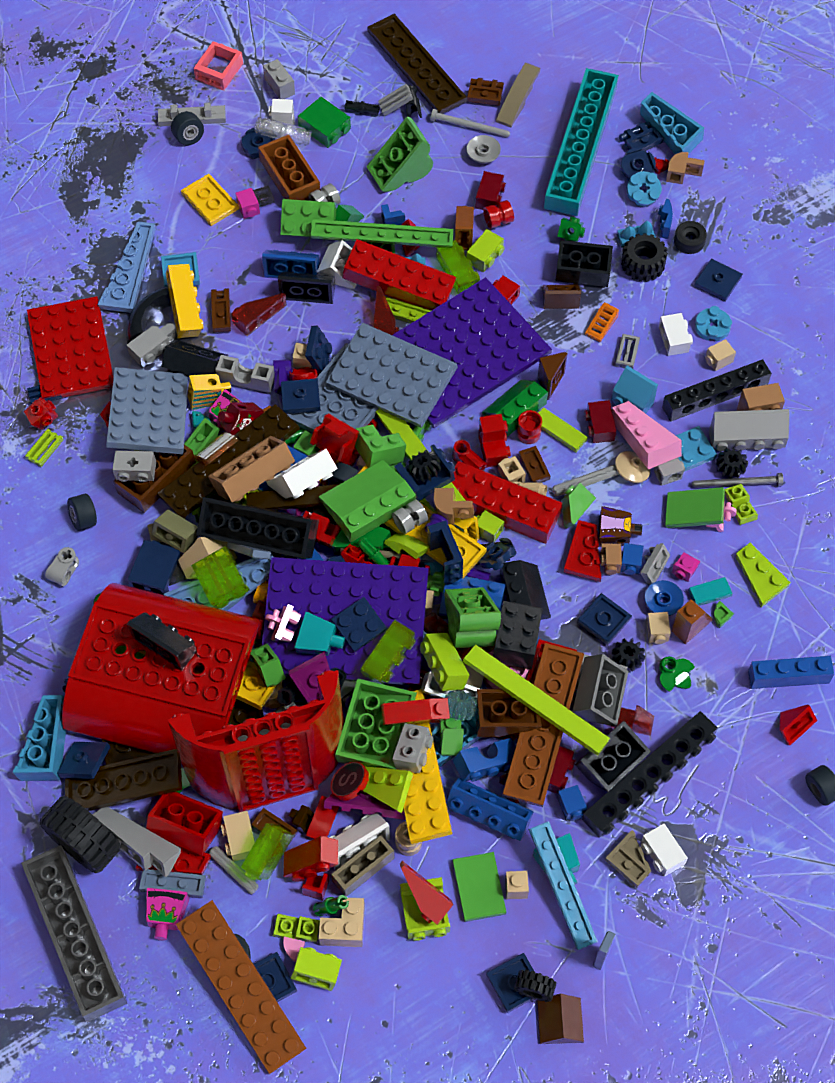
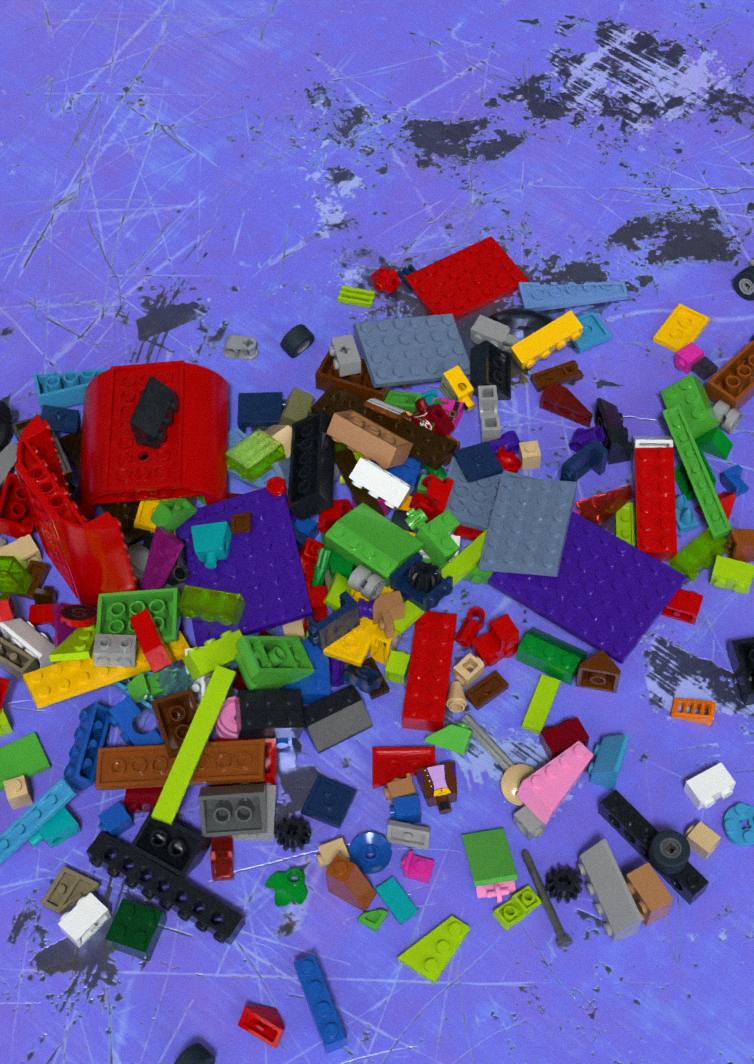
camera: 75 degrees right, 5 degrees down
blue slope [262,250,320,279] -> none
hips [265,604,301,642] -> none
dark blue plate [305,325,332,376] -> none
dark blue plate [331,597,387,653] -> none
red wheel [517,410,542,444] -> none
reddish brown slope [543,285,581,309] -> none
light grey tile [615,334,640,368] -> none
dark azure plate [676,426,717,472] -> none
none -> dark green brick [105,899,166,961]
none -> reddish brown tile [231,512,252,535]
none -> red tile [266,477,286,497]
none -> bright green gear [405,508,429,531]
none -> dark blue panel [560,439,608,482]
none -> dark purple piece [569,426,605,452]
none -> black wheel [649,830,690,874]

